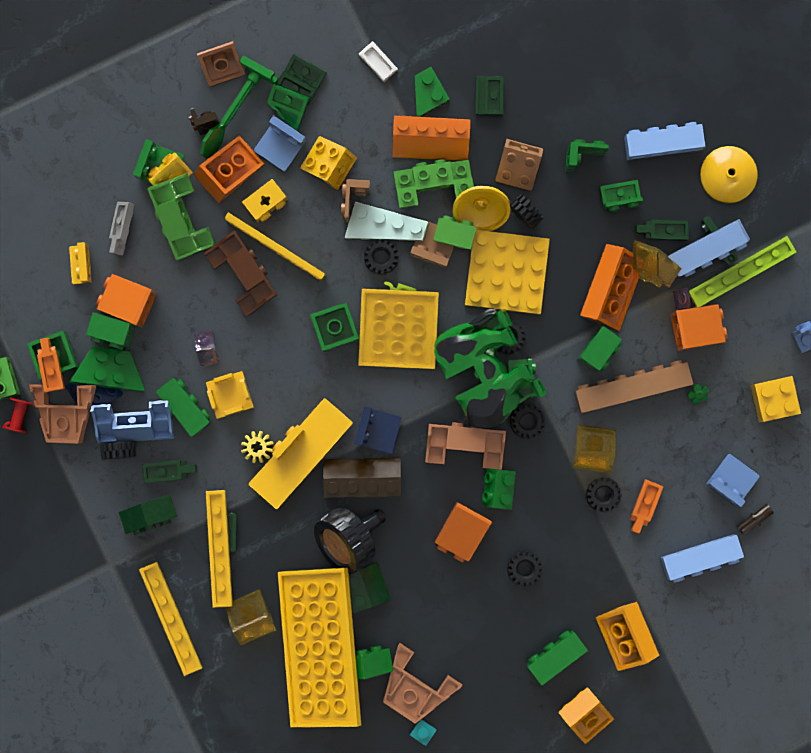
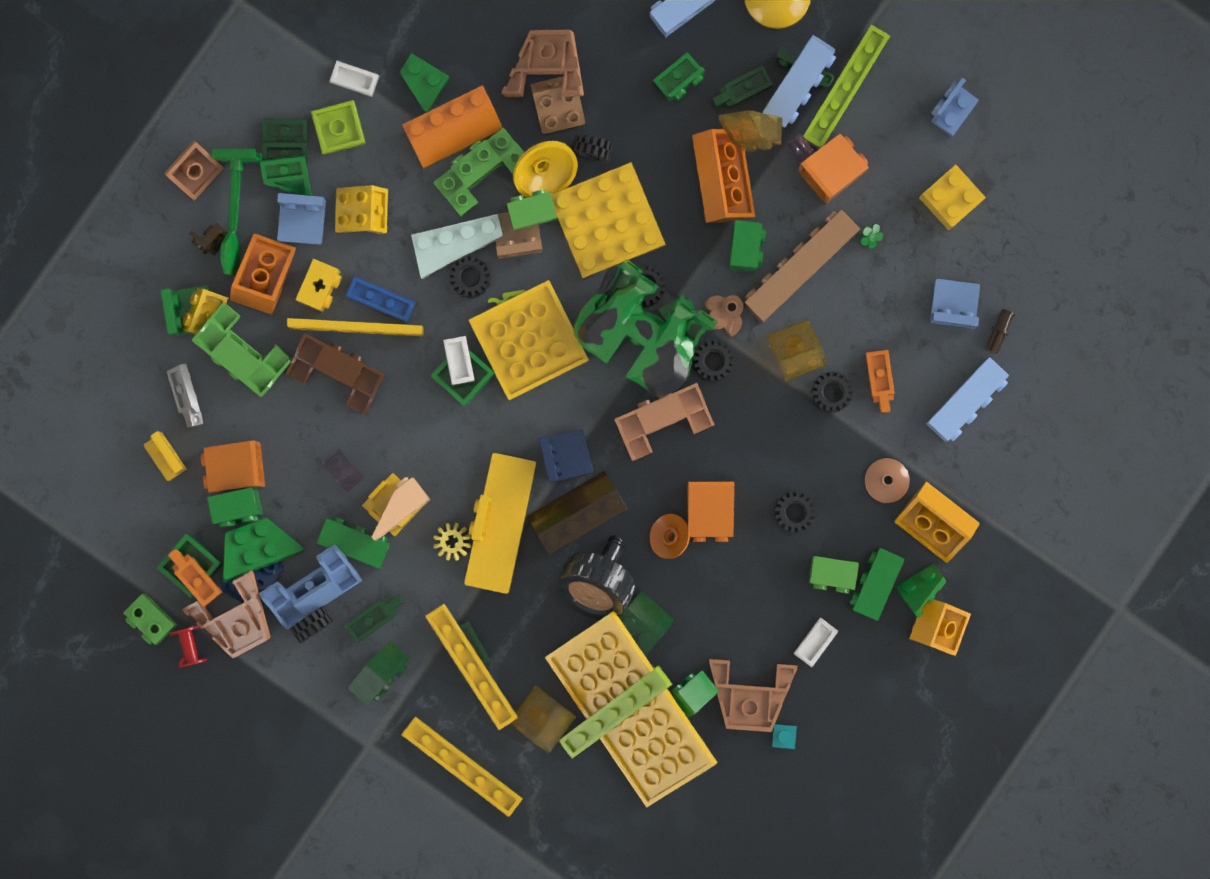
camera: 30 degrees left, 0 degrees up
medium nougat bracket [341,179,371,223] -> none
dark green plate [475,76,504,116] -> none
green bracket [482,468,516,510] -> none
green bracket [565,139,609,172] -> none
none -> lime tile [311,100,366,155]
none -> blue tile [345,276,416,323]
none -> light nougat slope [372,477,431,541]
none -> white tile [443,336,475,385]
none -> nougat wing [502,29,584,97]
none -> lime plate [559,666,672,759]
none -> orange dish [650,514,690,559]
none -> nougat plate [704,295,744,337]
none -> white tile [793,618,838,667]
none -> bright green brick [808,556,859,594]
none -> nougat dish [865,458,910,503]
none -> green wing [895,564,946,618]

